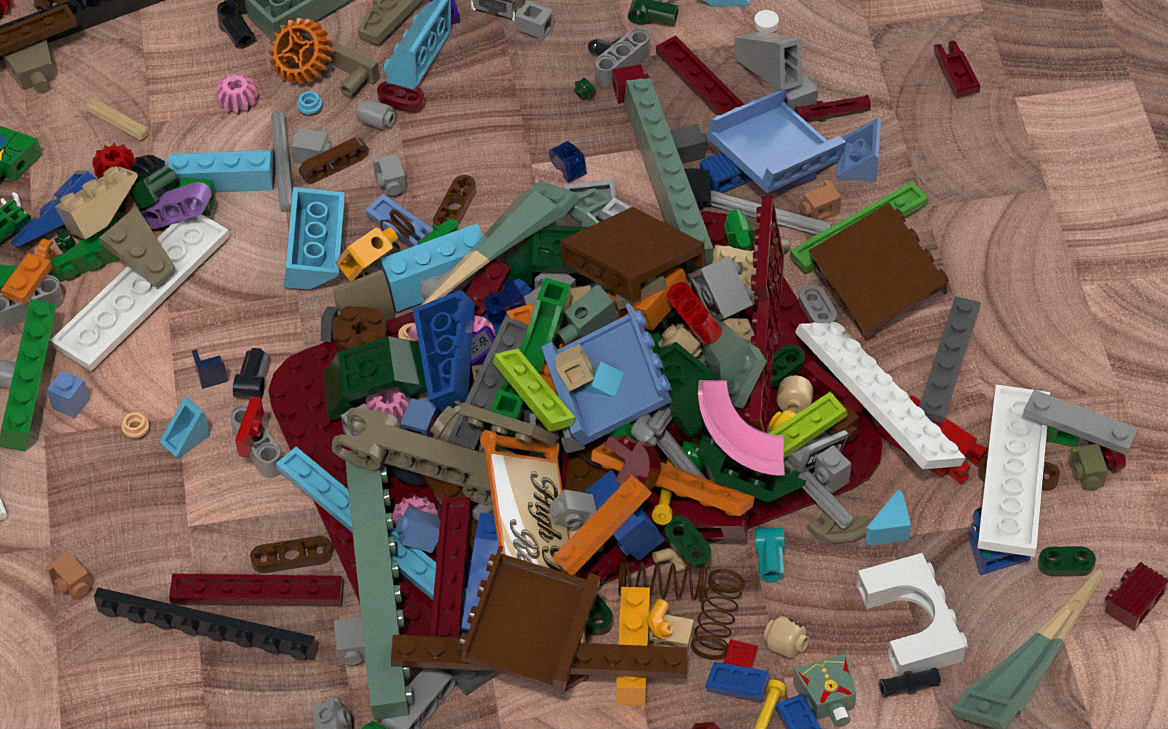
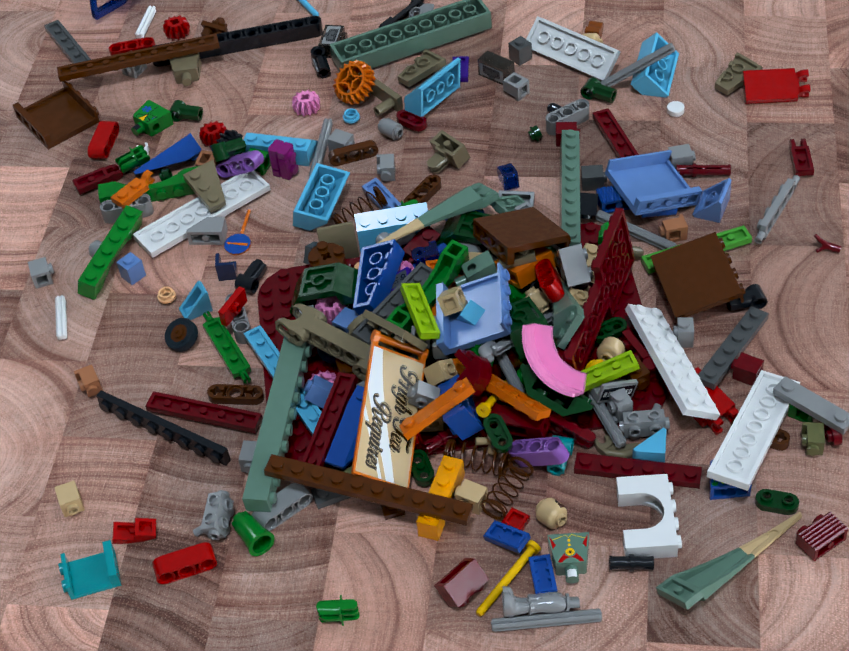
camera: 20 degrees right, 5 degrees down
tan slope [55,166,138,239] -> none
tan axle [86,98,149,140] -> none
light orange torso [335,227,398,282] -> none
reddish brown panel [458,545,600,693] -> none
light orange arm [647,599,673,639] -> none
light grey slope [735,31,802,91] -> none
light grey plate [799,284,837,324] -> none
none -> black wheel [165,318,198,352]
none -> dark green piece [169,100,203,122]
none -> light grey slope [186,217,228,245]
none -> green plate [203,311,251,384]
none -> blue piece [224,209,251,255]
none -> magenta brick [268,139,299,180]
none -> tan brick [423,358,458,387]
none -> dark tan brick [427,130,471,174]
none -> medium lavender beam [508,437,570,467]
none -> dark red hinge [548,412,596,449]
none -> dark red plate [574,452,702,489]
none -> light grey brick [619,403,670,440]
none -> light grey brick [673,317,694,348]
none -> black piece [726,284,768,311]
none -> dark red brick [731,352,764,386]
none -> light grey plate [754,175,800,244]
none -> dark red bar [814,234,842,253]

